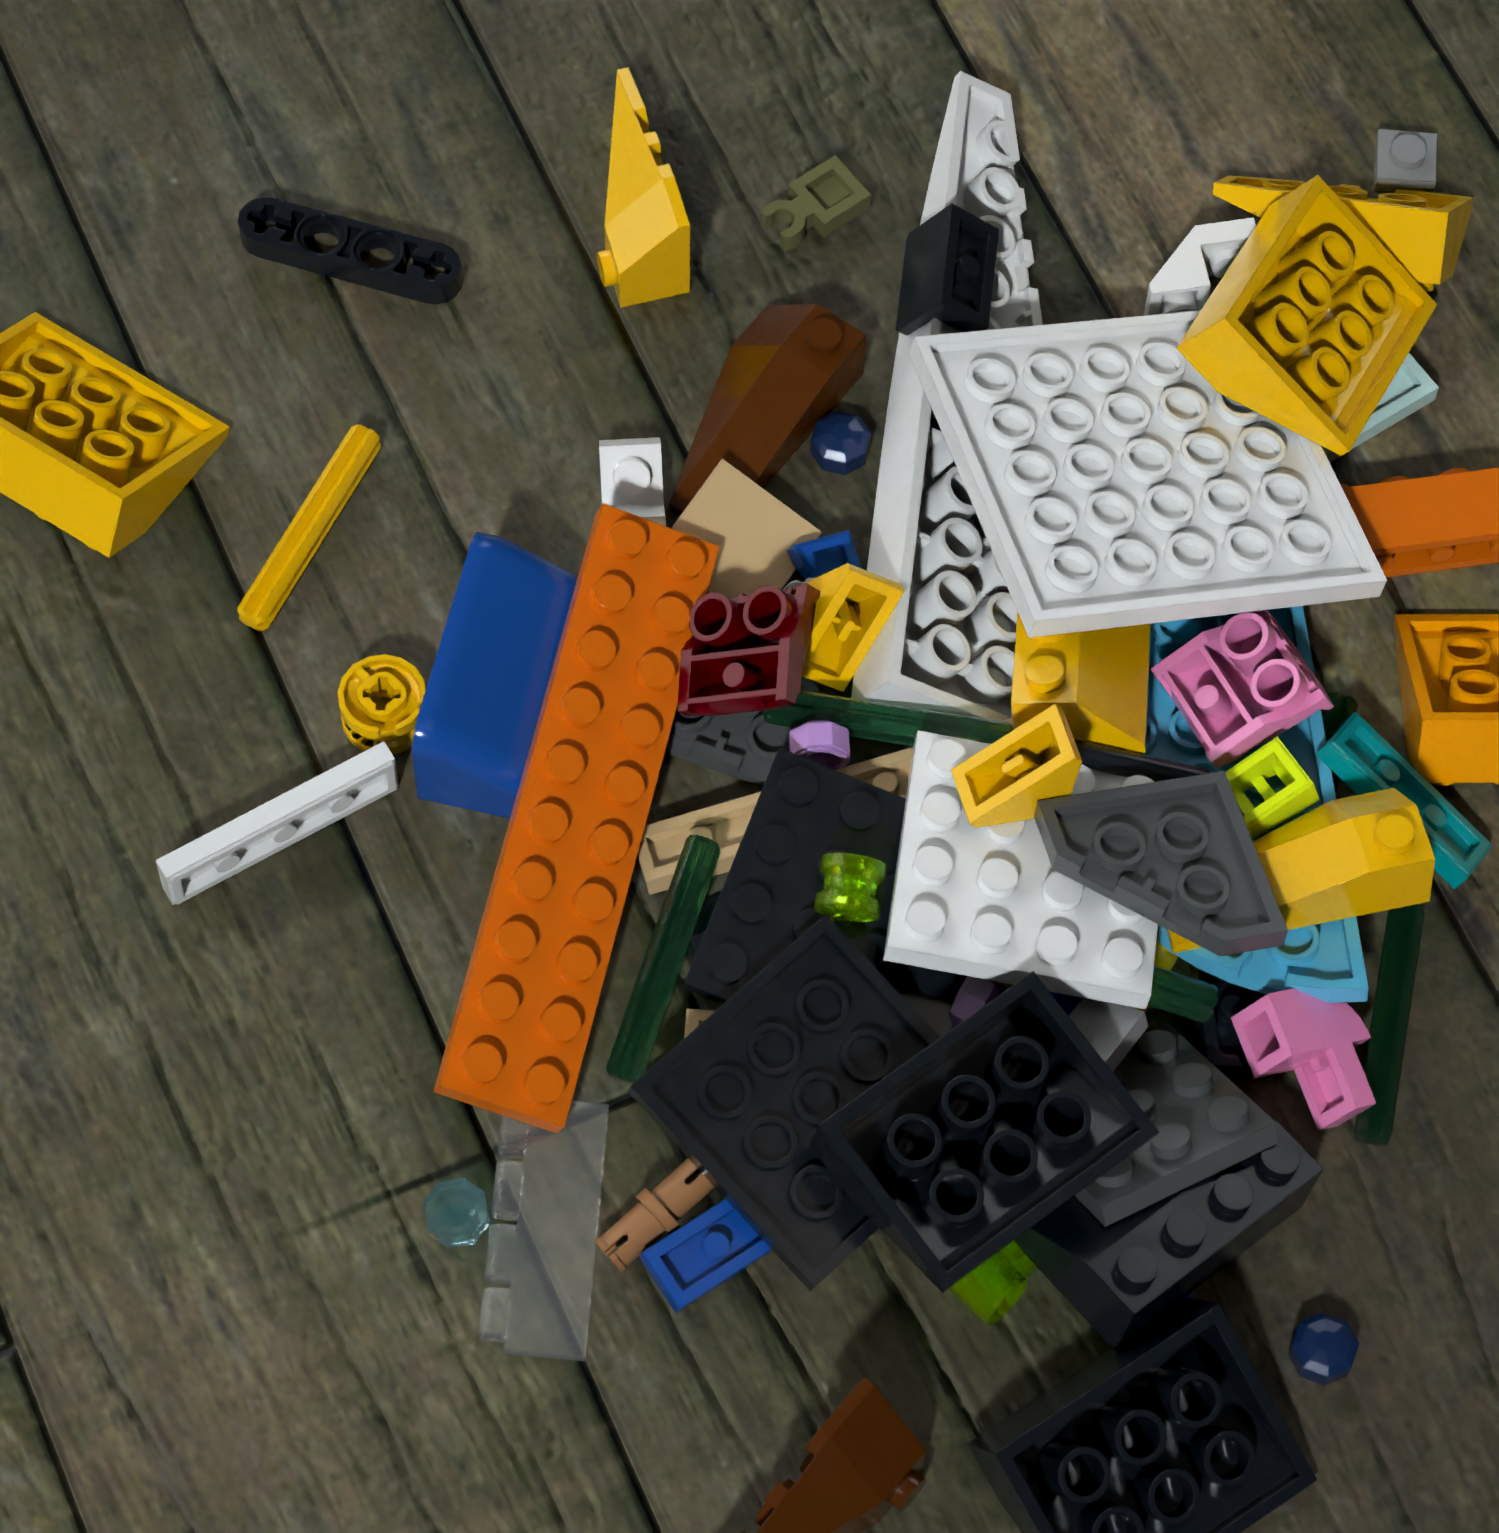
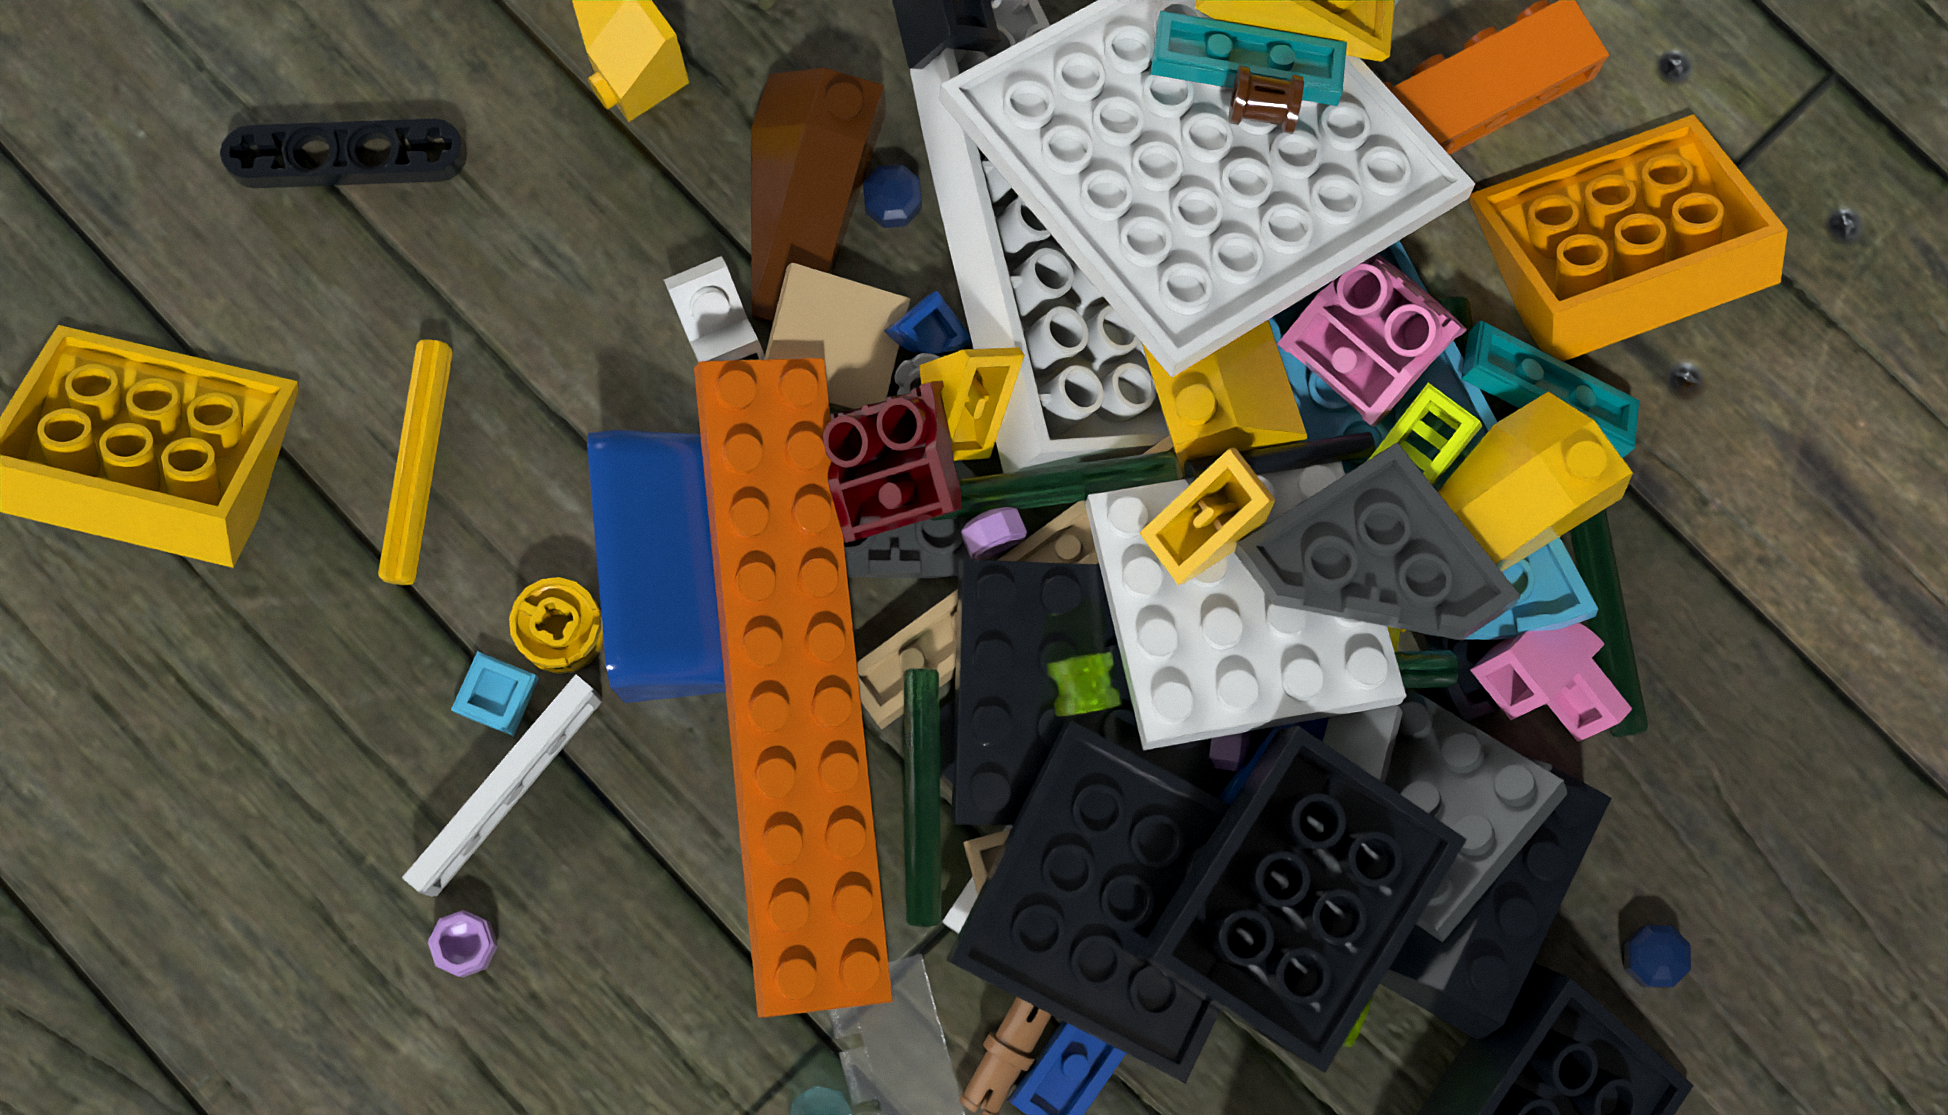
camera: 20 degrees left, 15 degrees up
none -> lavender tile [428,910,498,977]
none -> medium azure tile [451,651,540,737]
none -> teal tile [1150,11,1347,106]
none -> reddish brown bush [1228,65,1304,134]

